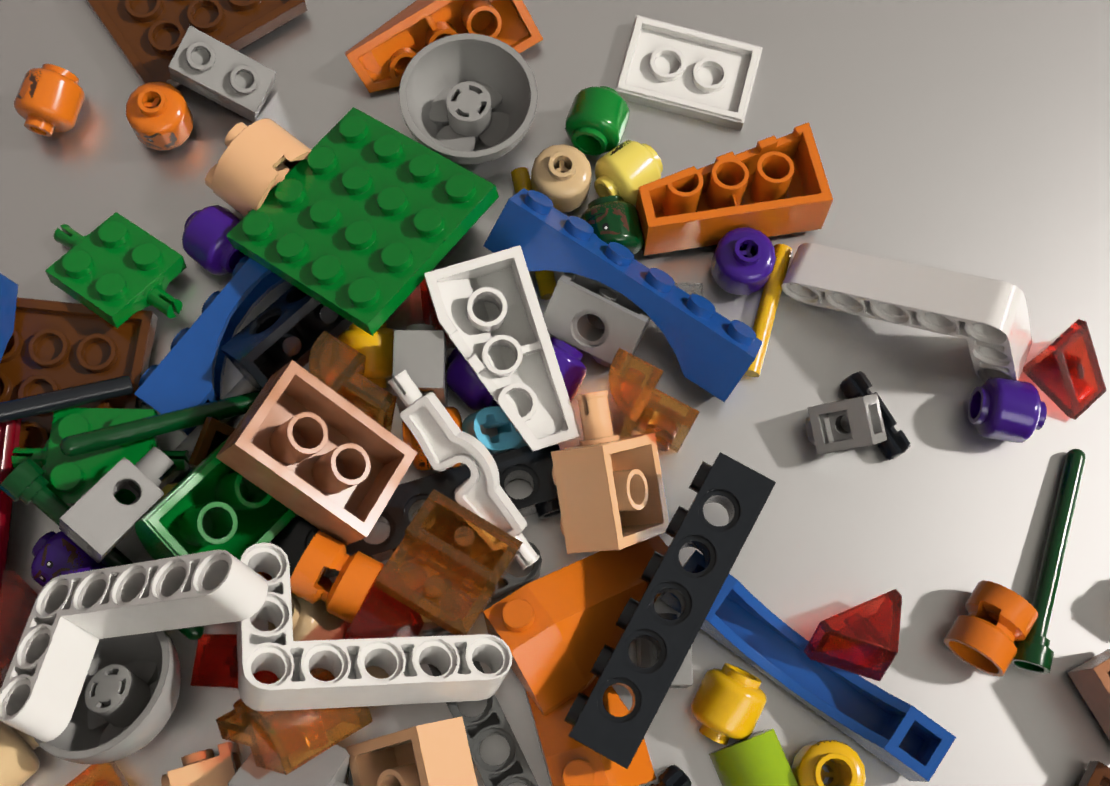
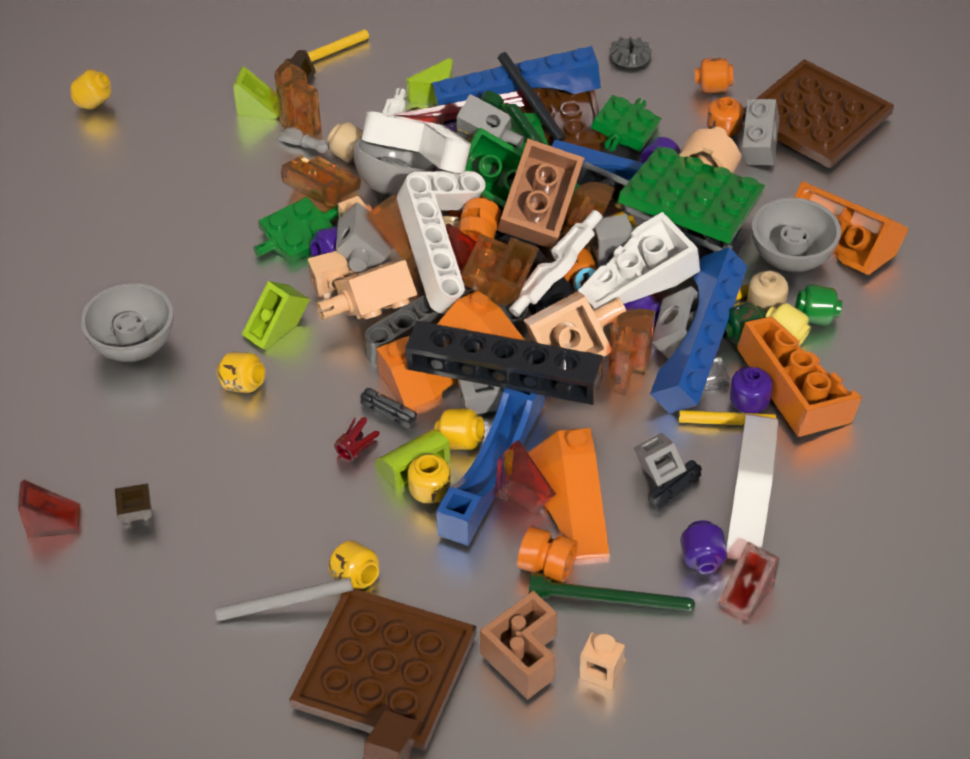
camera: 85 degrees right, 25 degrees down
white tile [614,15,763,131] -> none
none -> orange wedge [525,428,609,560]

